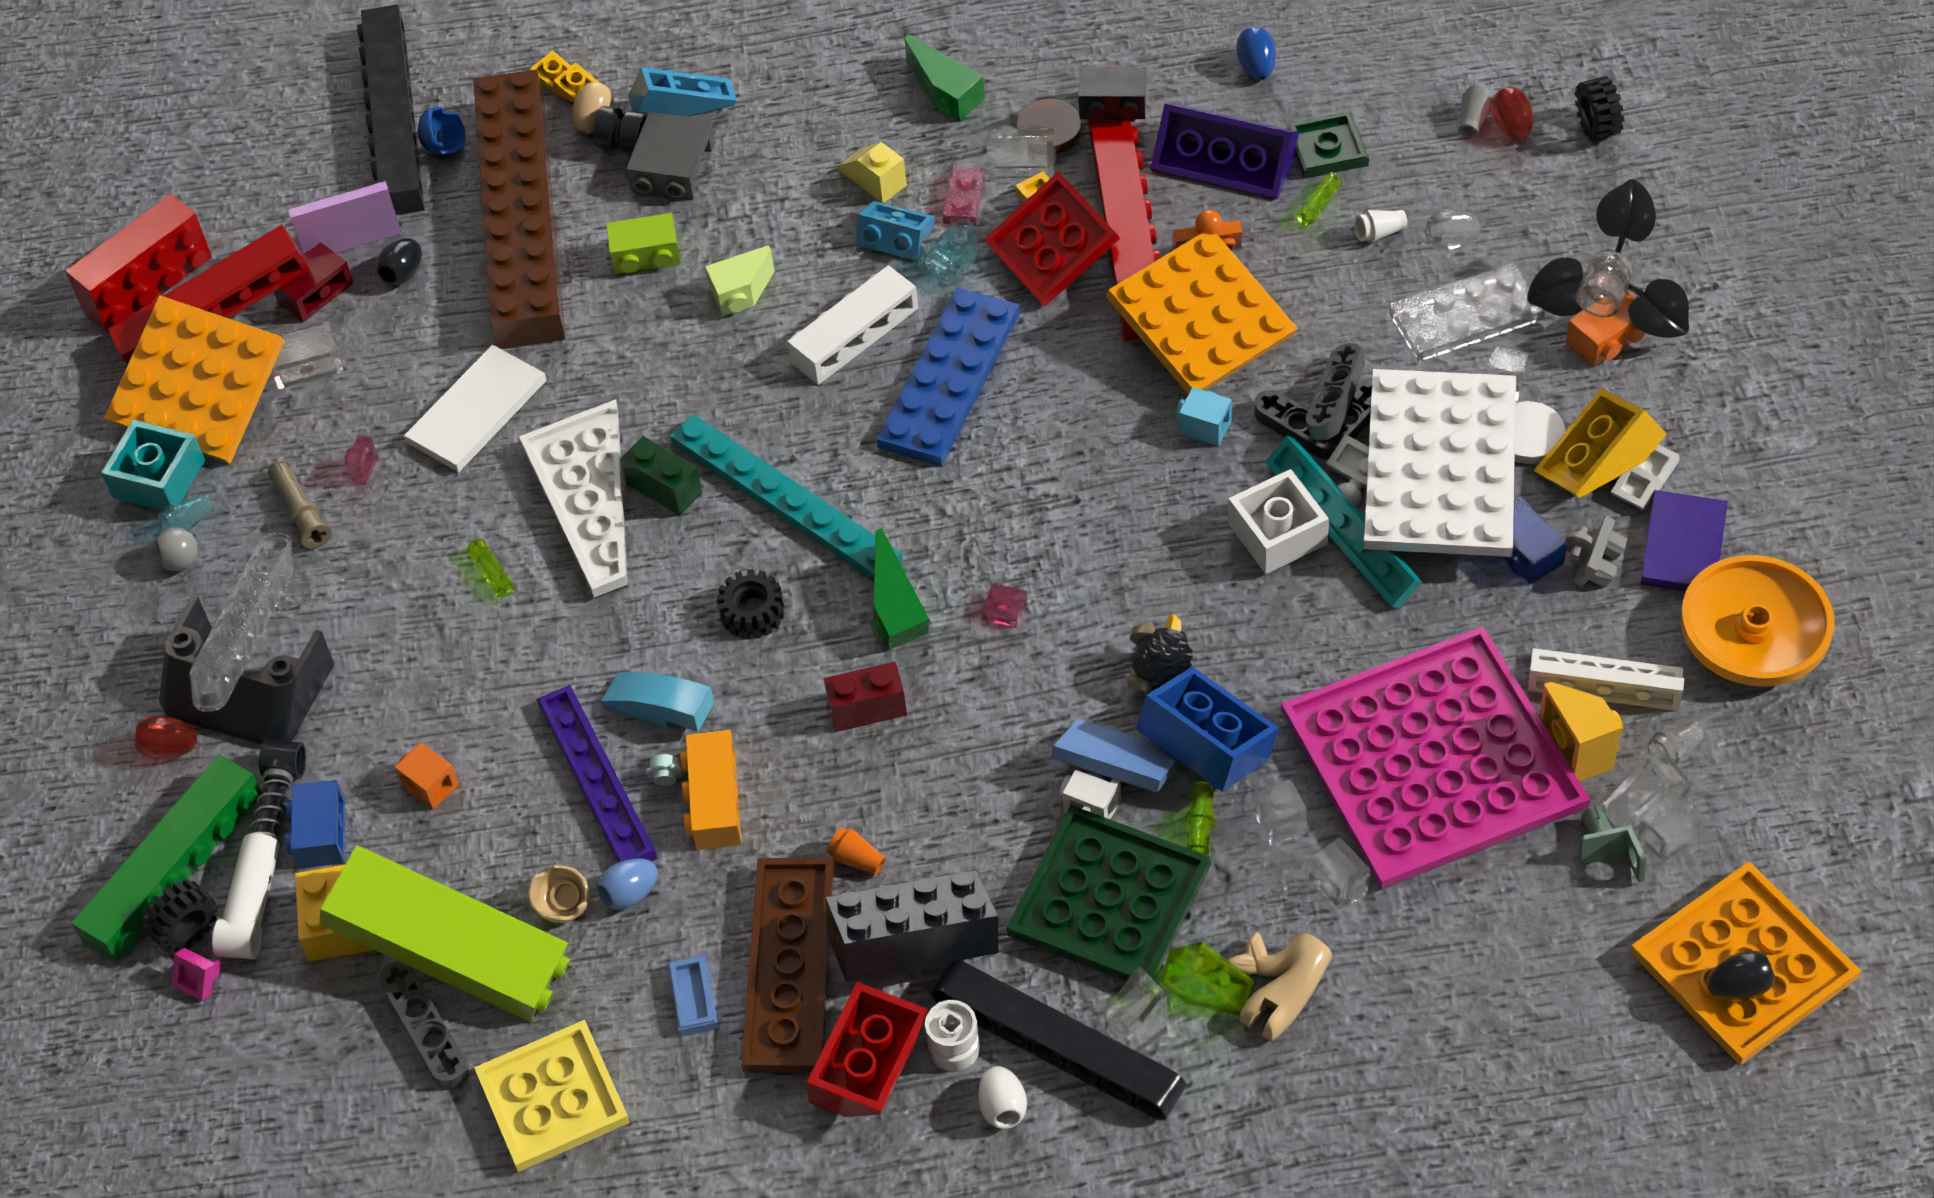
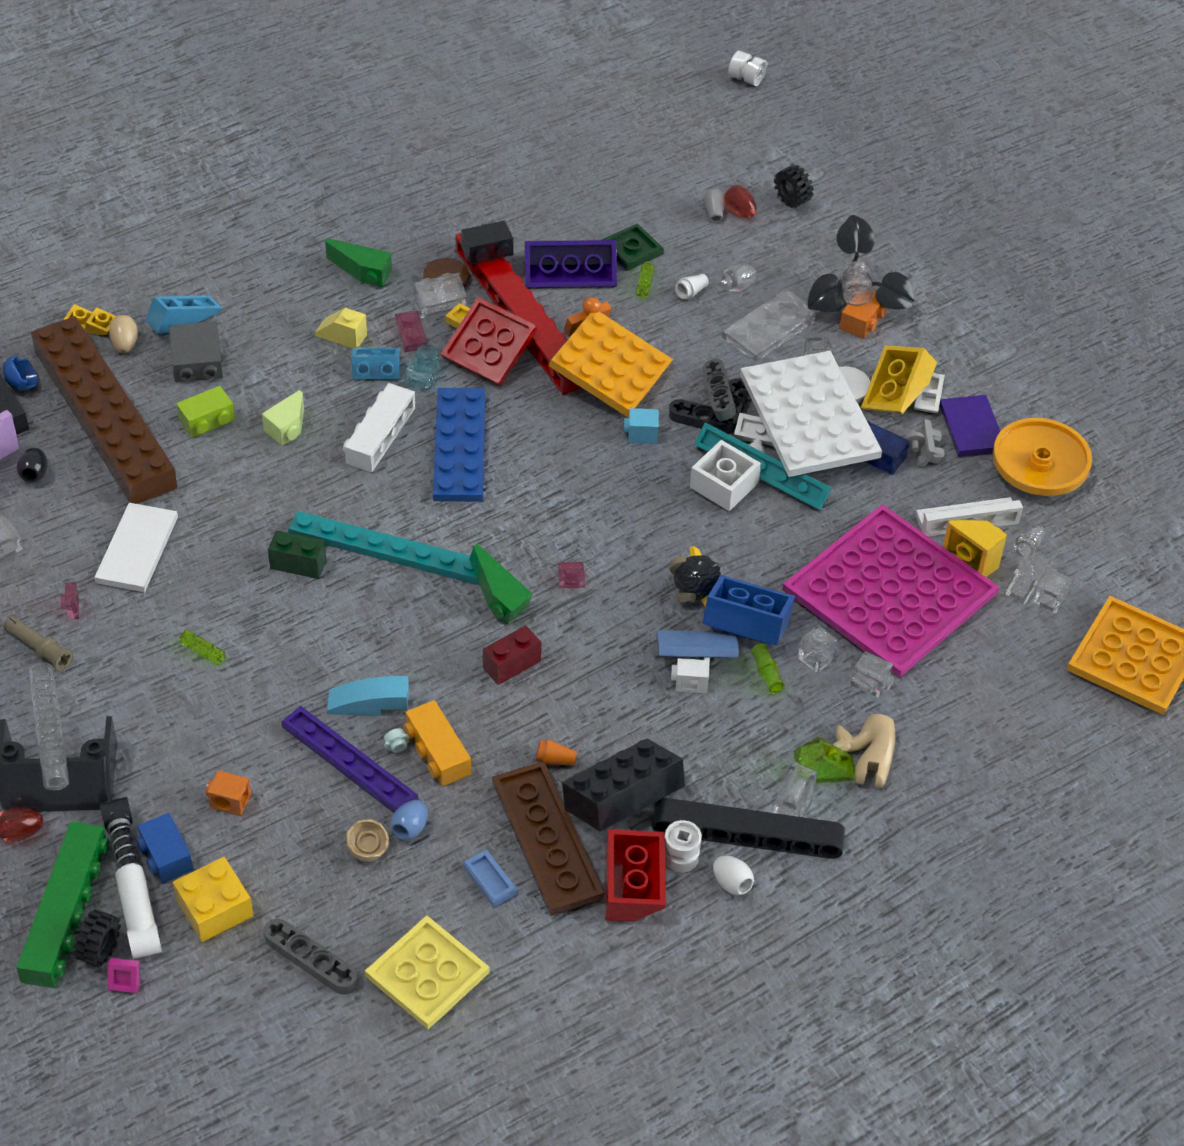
camera: 30 degrees left, 5 degrees down
lime brick [319,845,570,1022] -> none
white wing [519,399,628,598] -> none
black wheel [593,106,648,153] -> none
black tyre [717,569,785,639] -> none
dark green plate [1006,805,1211,990] -> none
blue animal [1236,27,1276,80] -> none
sand green bracket [1579,806,1646,883] -> none
black animal [1706,950,1775,1002] -> none

